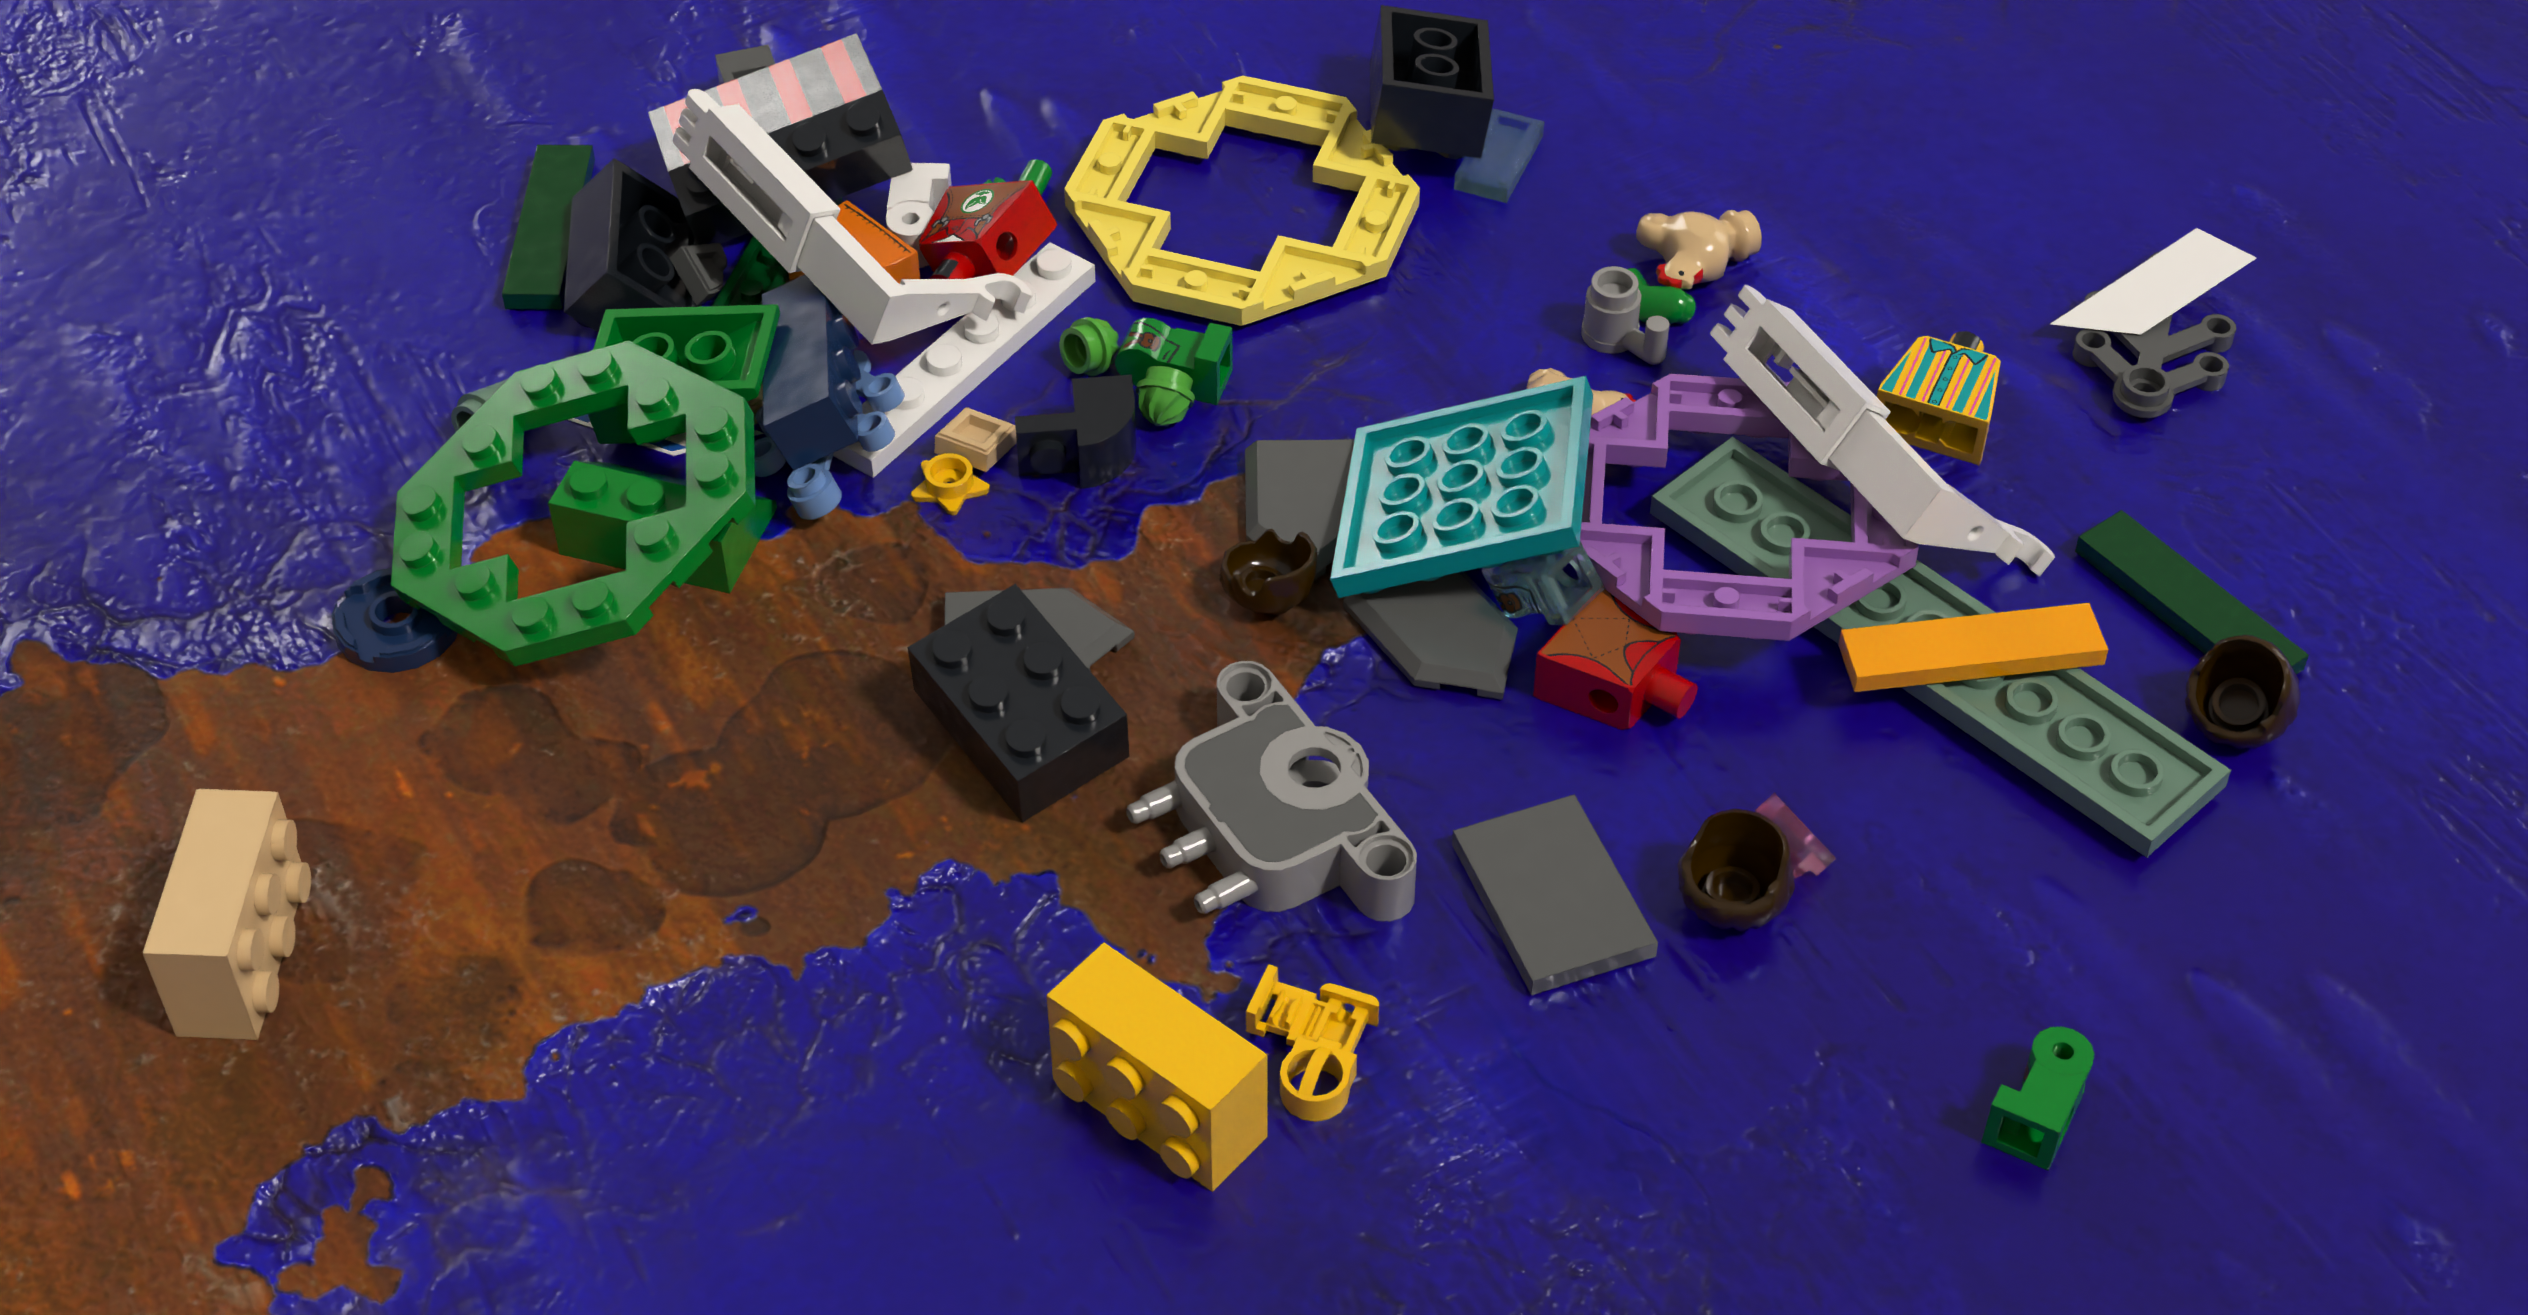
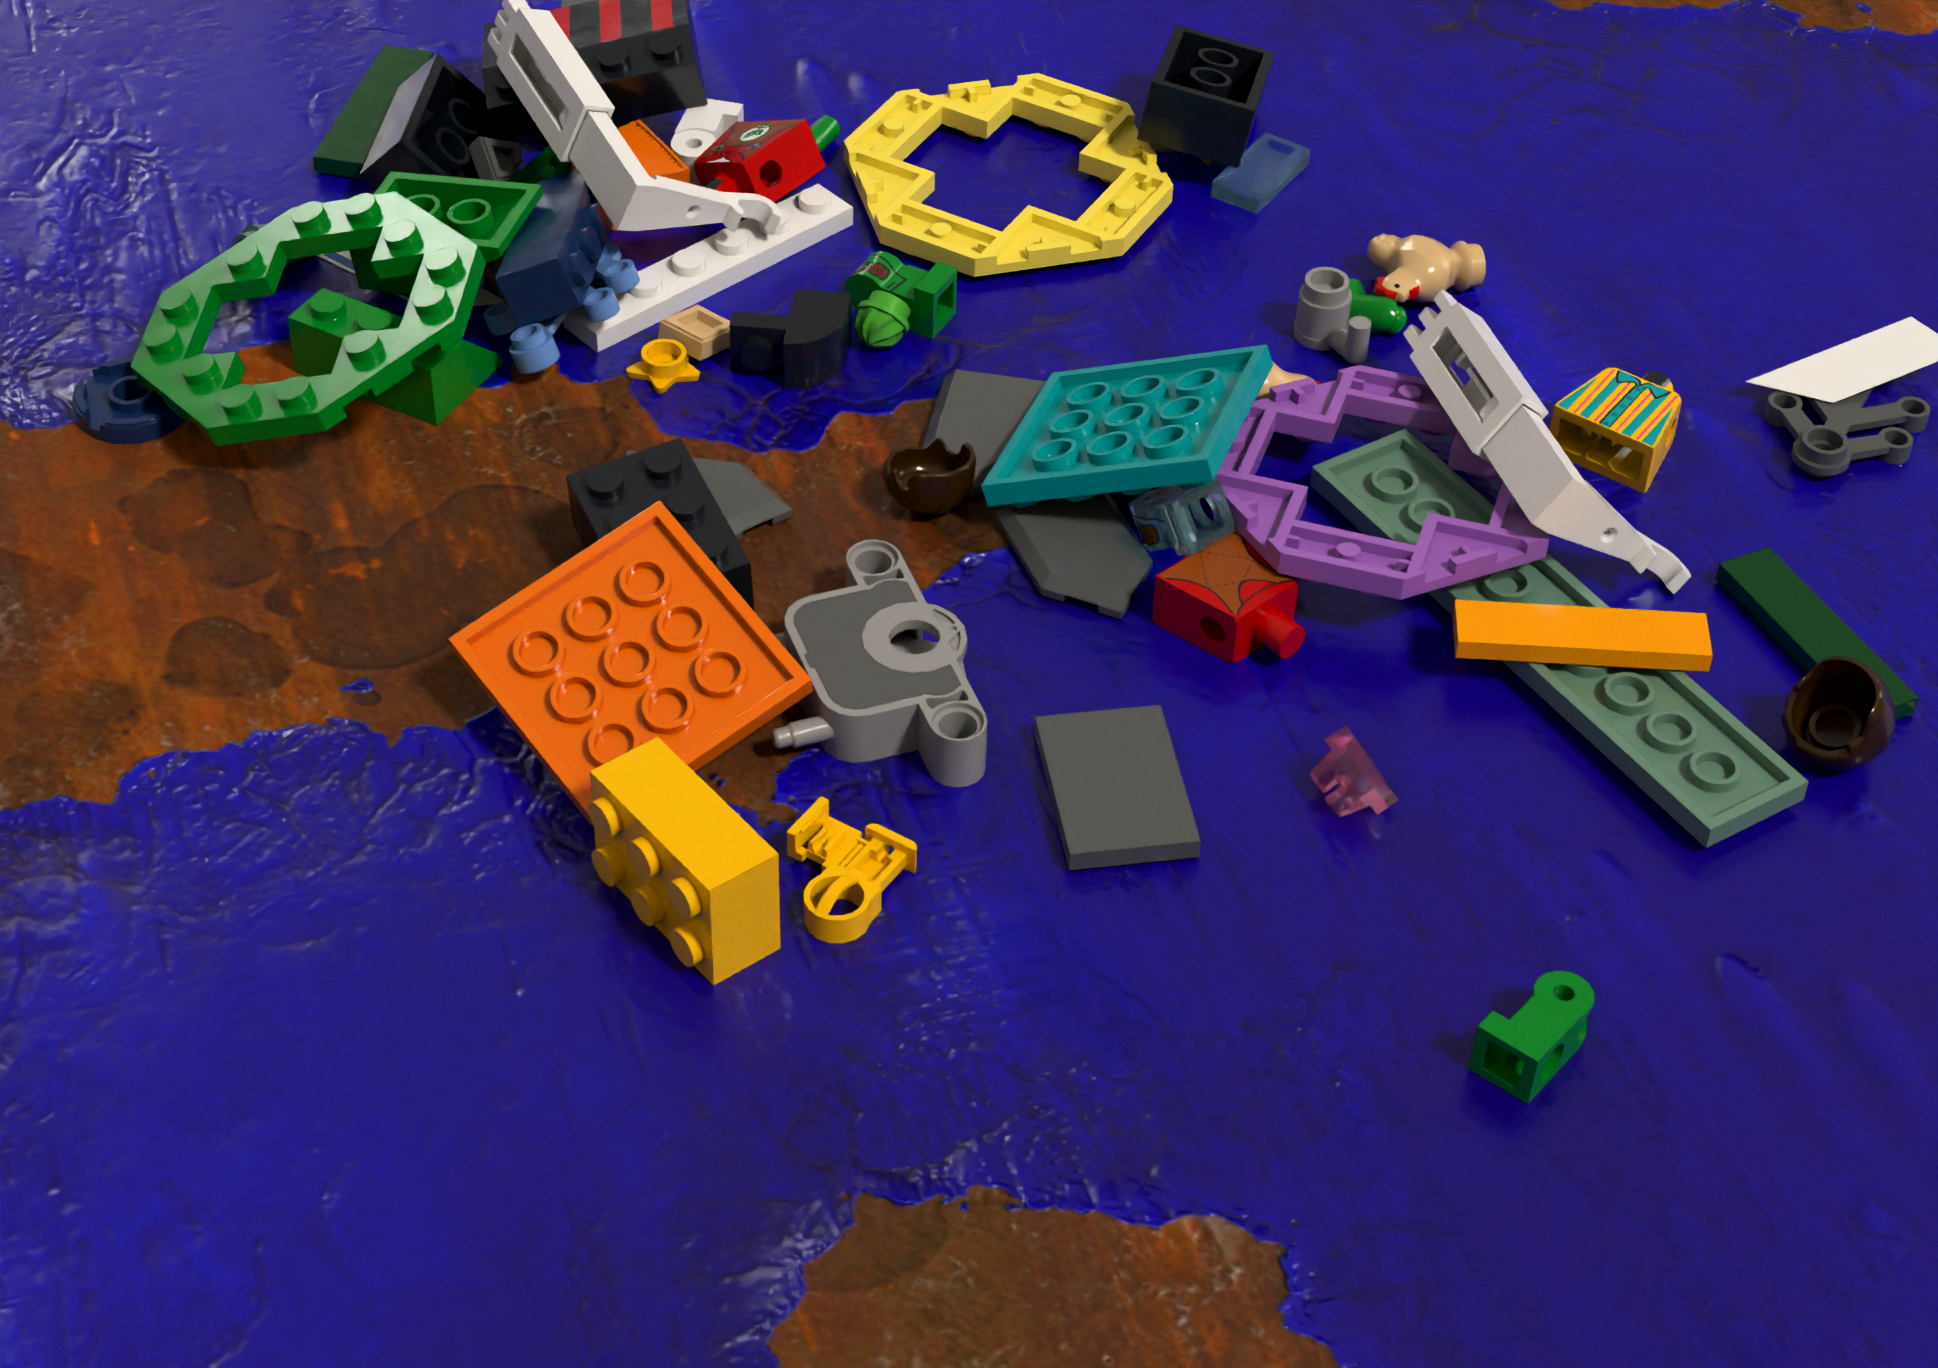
camera: 10 degrees right, 5 degrees down
bright green plate [1059,317,1120,376] -> none
dark brown hair [1677,809,1795,932] -> none
none -> orange plate [448,500,813,828]

